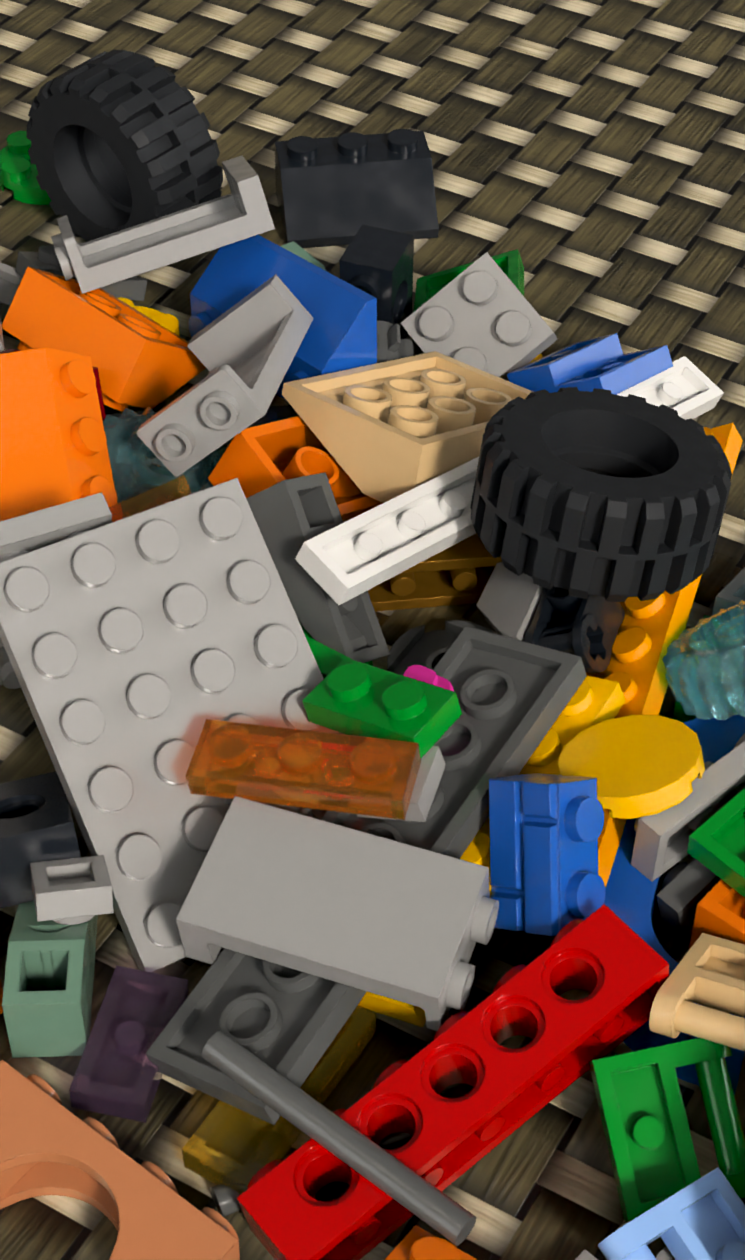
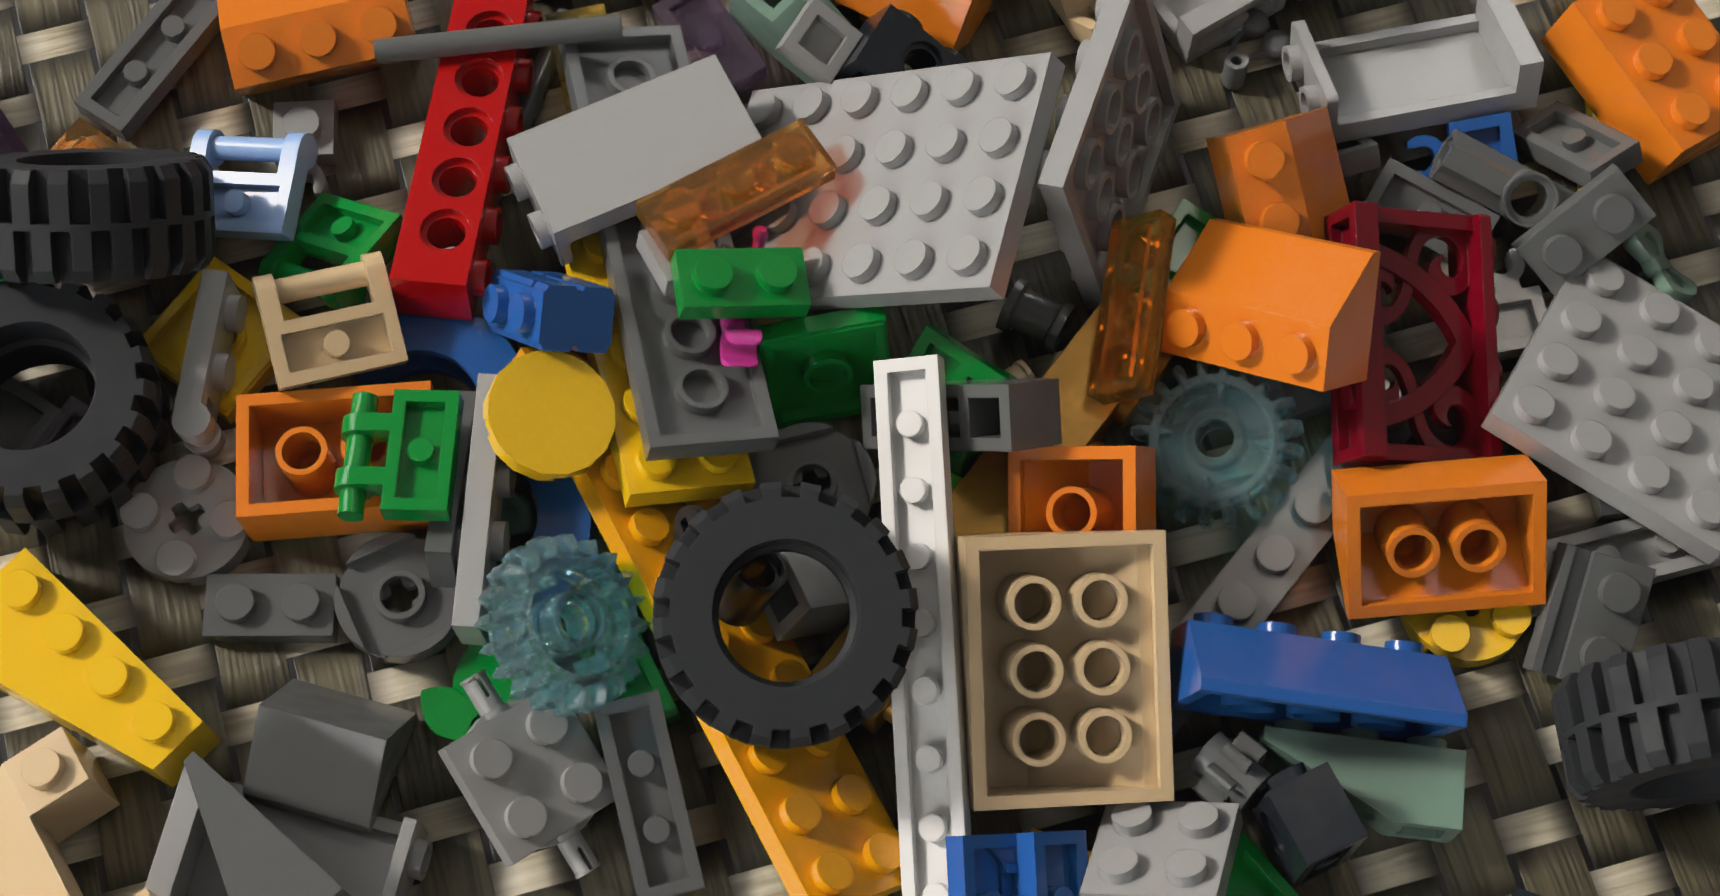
camera: 135 degrees right, 25 degrees up
light grey panel [51,155,275,294] -> none
light grey panel [137,274,314,477] -> none

